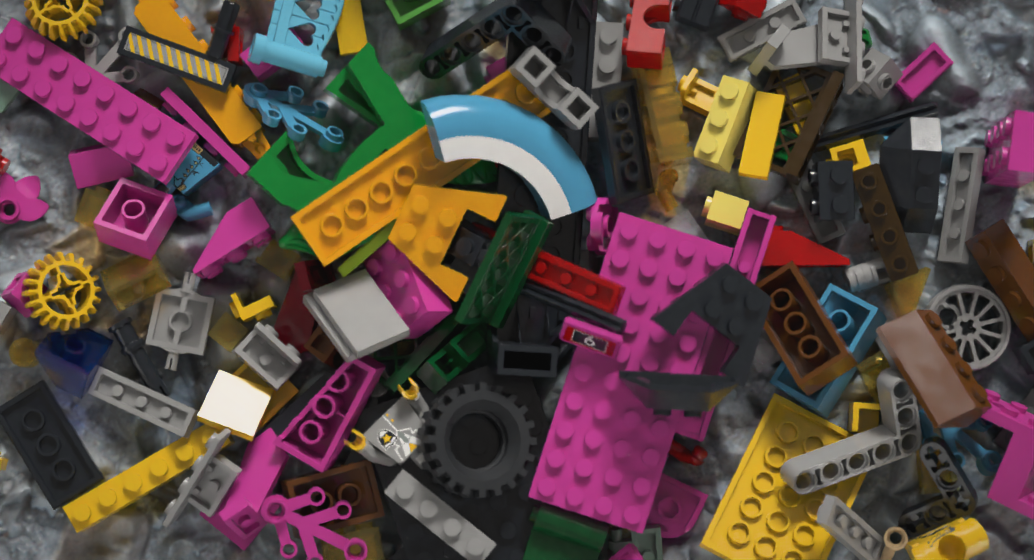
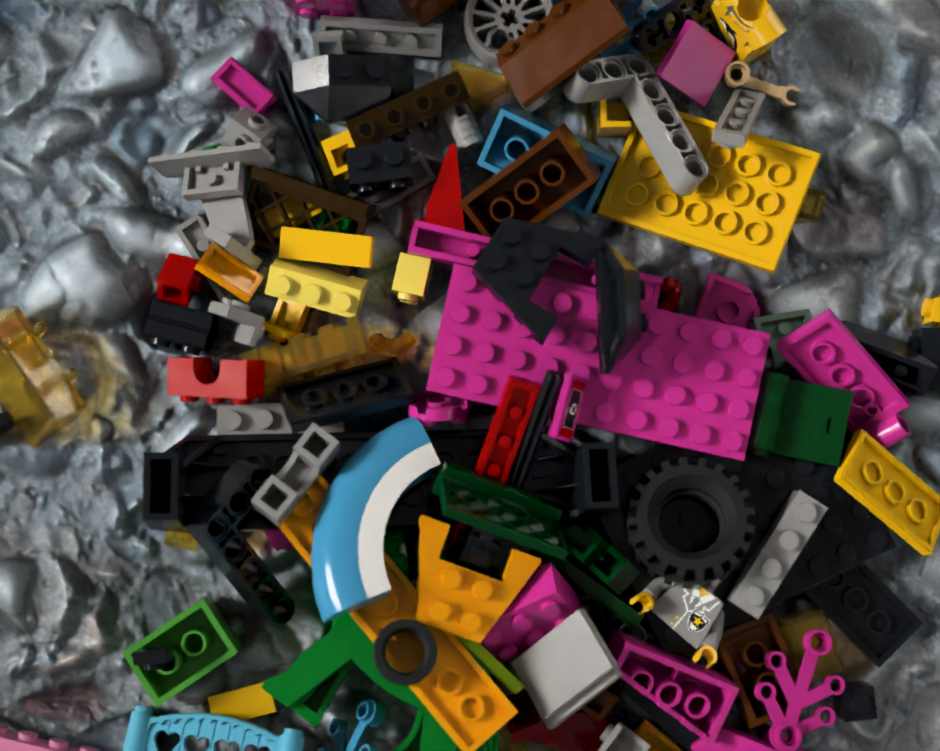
camera: 95 degrees left, 0 degrees up
clear yellow bracket [856,351,890,404] -> none
none -> light orange tile [194,242,265,303]
none -> light grey bracket [207,297,265,347]
none -> light grey tile [312,30,347,57]
none -> black tyre [373,619,438,686]
none -> dark pink tile [655,19,736,107]

